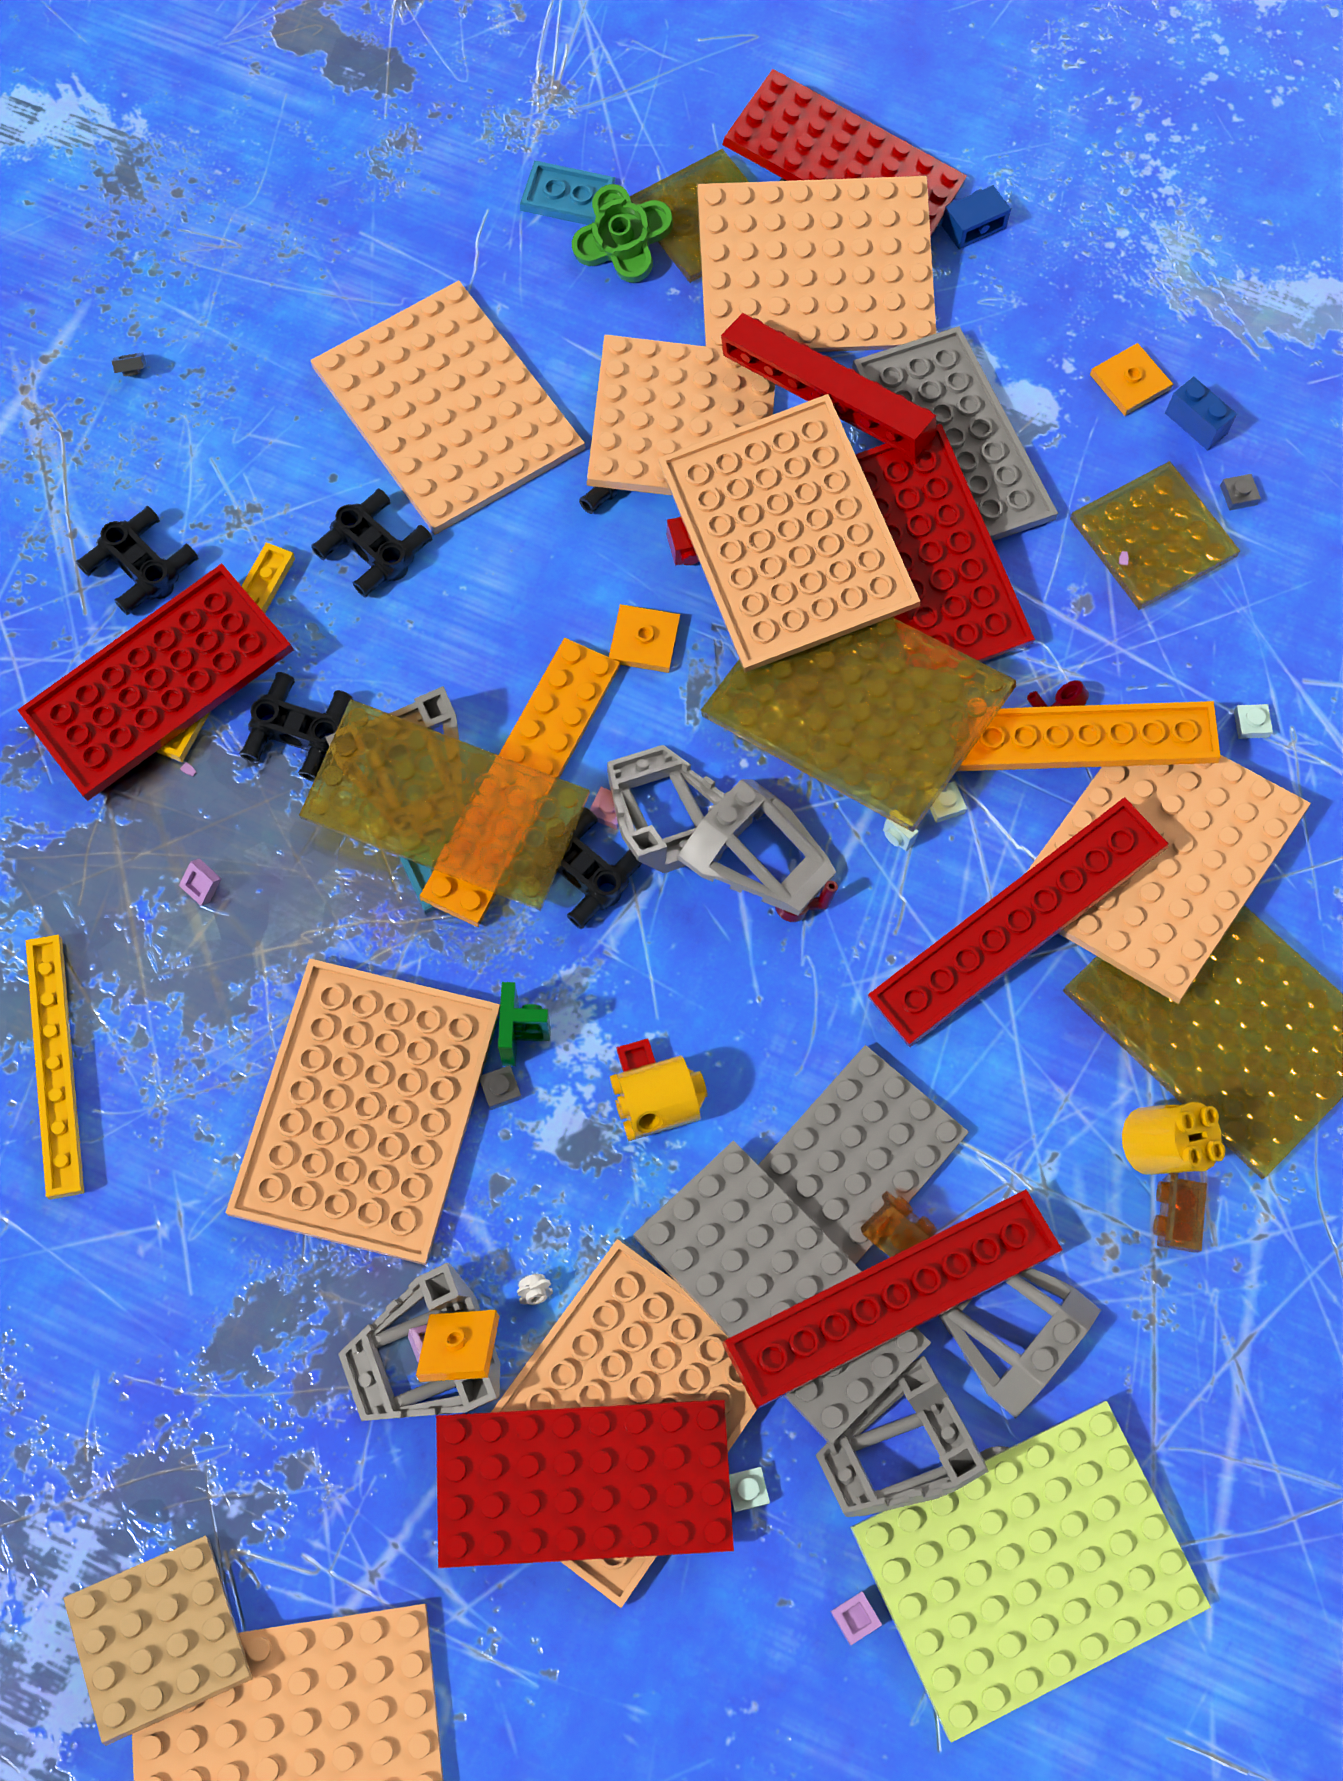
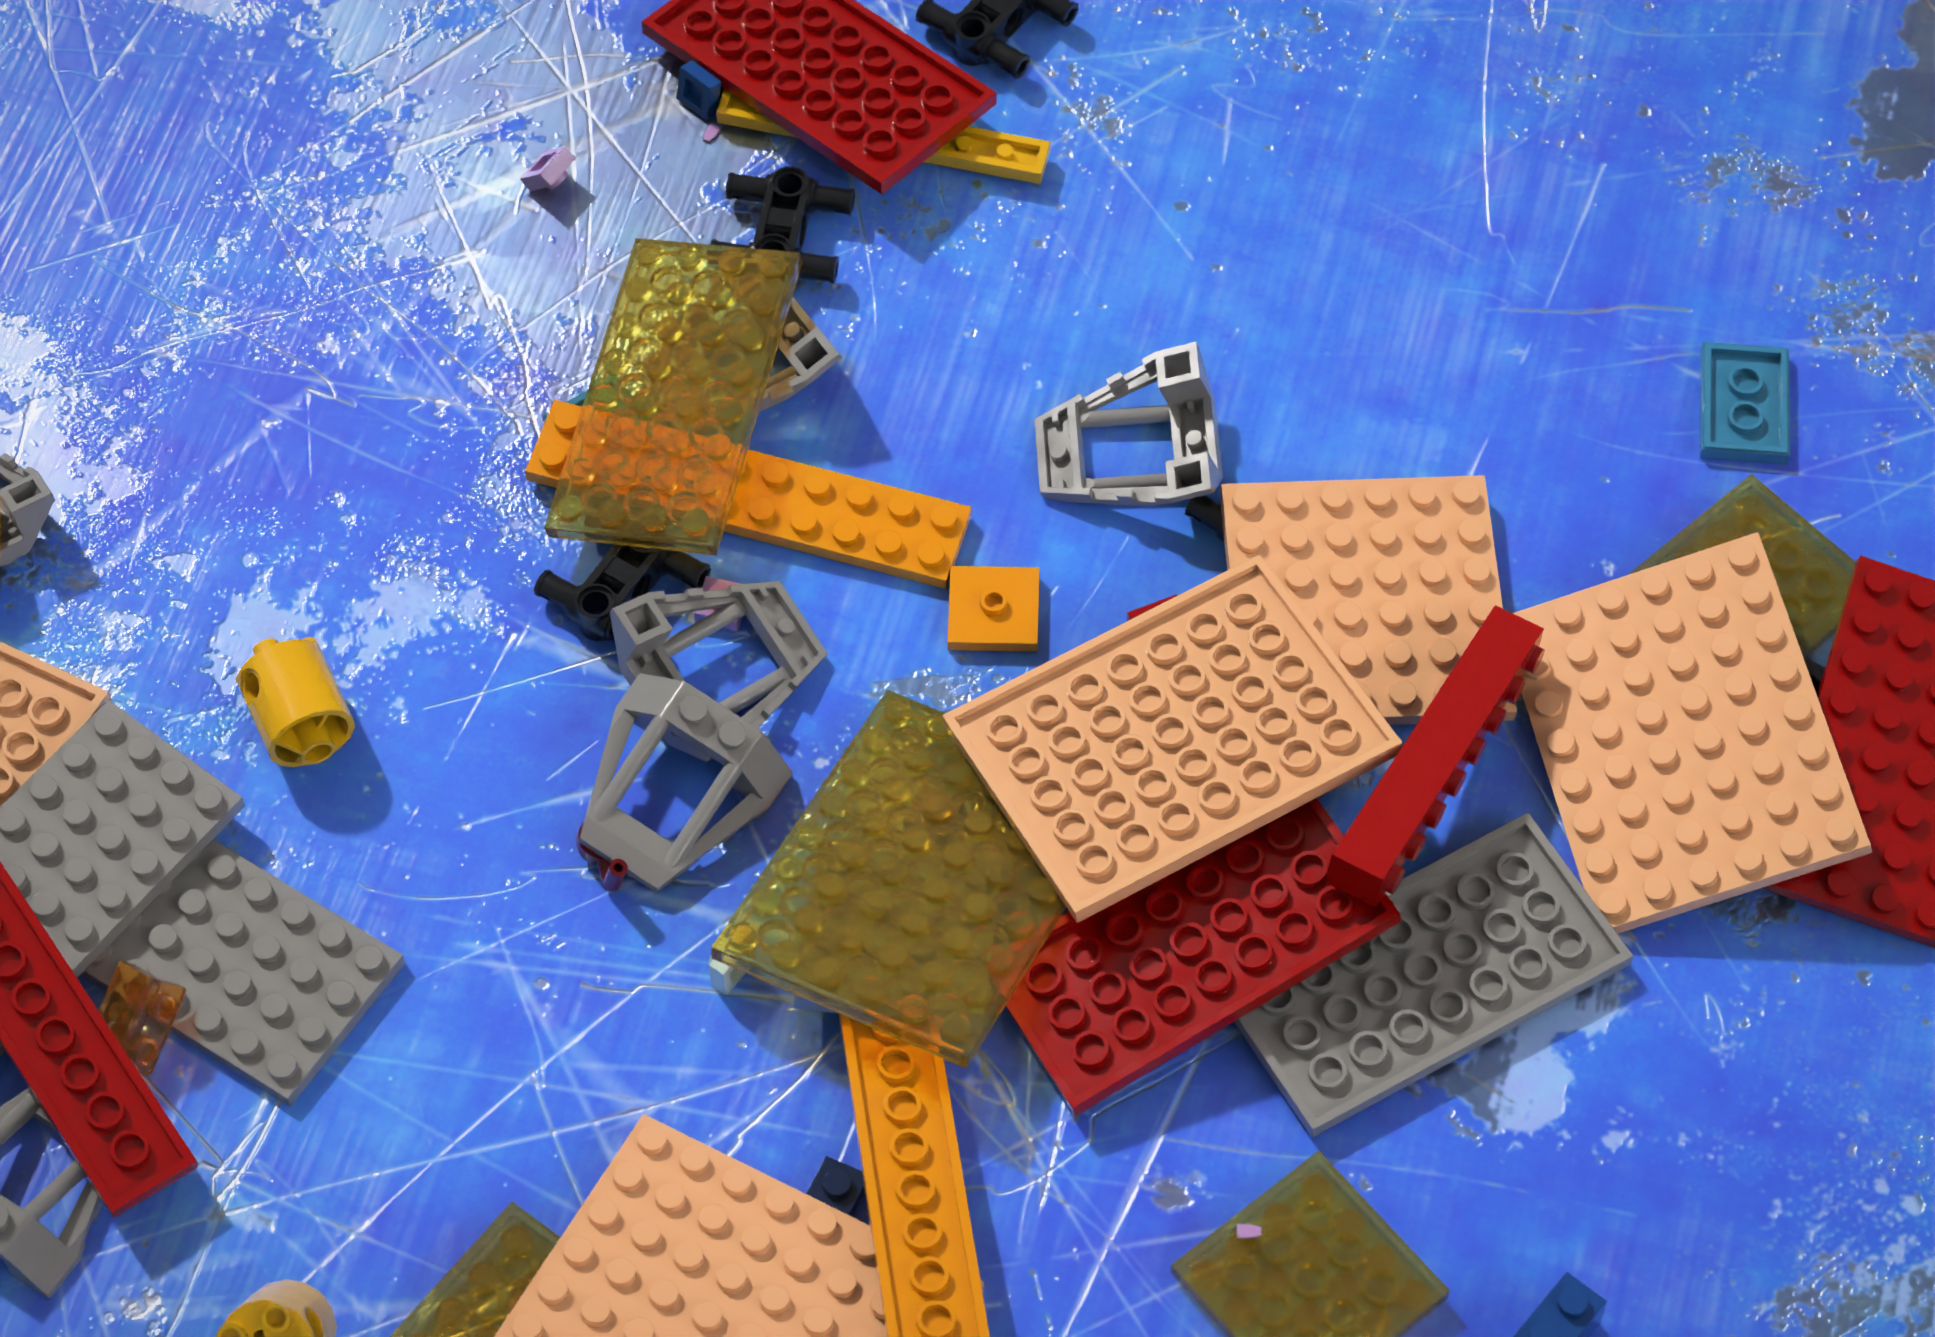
camera: 85 degrees right, 10 degrees down
yellow plate [25,934,84,1200] -> none
light nougat plate [225,958,500,1266] -> none
light nougat plate [311,280,585,535] -> none
black piece [311,488,433,598] -> none
flat silver plate [480,1065,522,1110] -> none
green bracket [498,982,551,1066] -> none
white plate [517,1274,553,1305] -> none
bright green plant [572,184,673,283] -> none
red plate [616,1038,656,1072] -> none
red plate [868,797,1169,1047] -> none
light aqua plate [924,781,967,823] -> none
blue brick [941,185,1011,249] -> none
dark red plate [1027,680,1089,707] -> none
light orange plate [1090,343,1173,416] -> none
none -> blue plate [676,60,722,120]
none -> dark blue plate [806,1156,865,1217]
none -> light grey windscreen [1034,342,1223,506]

